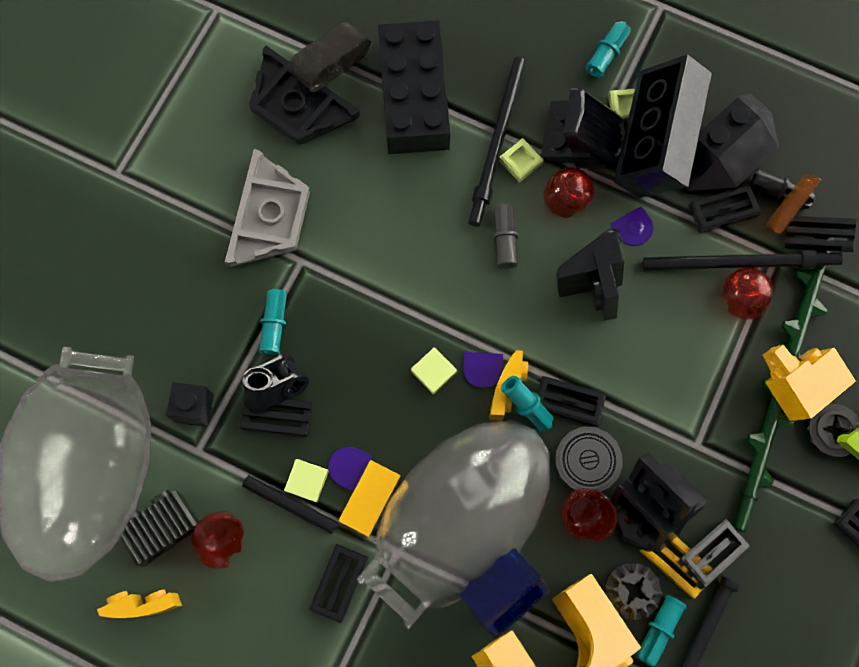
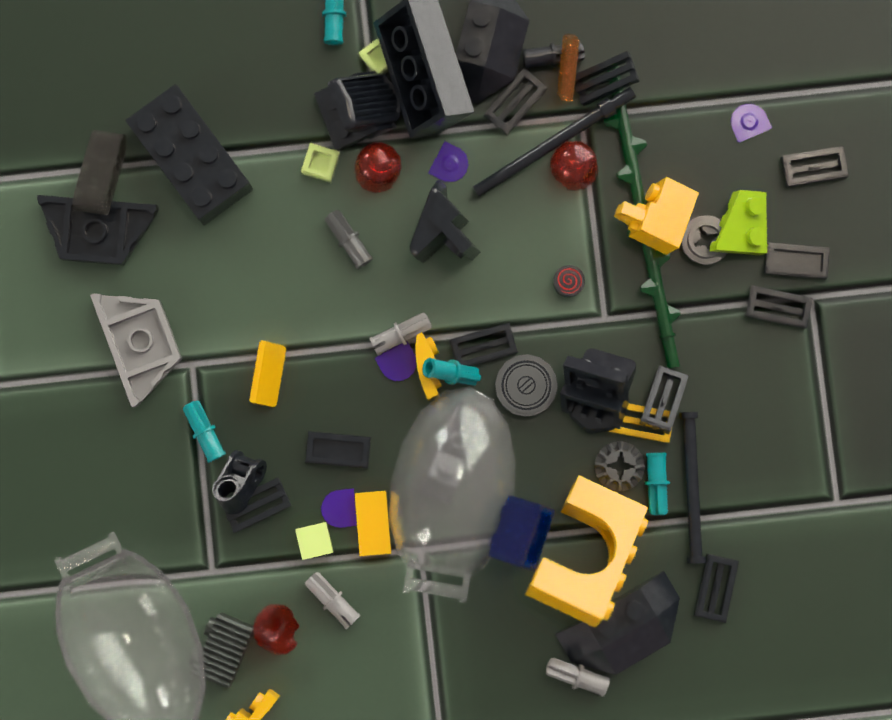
camera: 30 degrees left, 10 degrees up
black brick [166,382,214,427] -> none
black bar [242,475,338,534] -> none
black tile [309,544,369,623] -> none
yellowish green tile [411,347,457,395] -> none
black bar [468,57,526,227] -> none
clear red hair [561,488,618,543] -> none
none -> yellow slope [249,340,286,407]
none -> black tile [305,431,371,468]
none -> light grey axle [305,572,360,629]
none -> light grey axle [369,312,432,356]
none -> black tile [553,265,585,297]

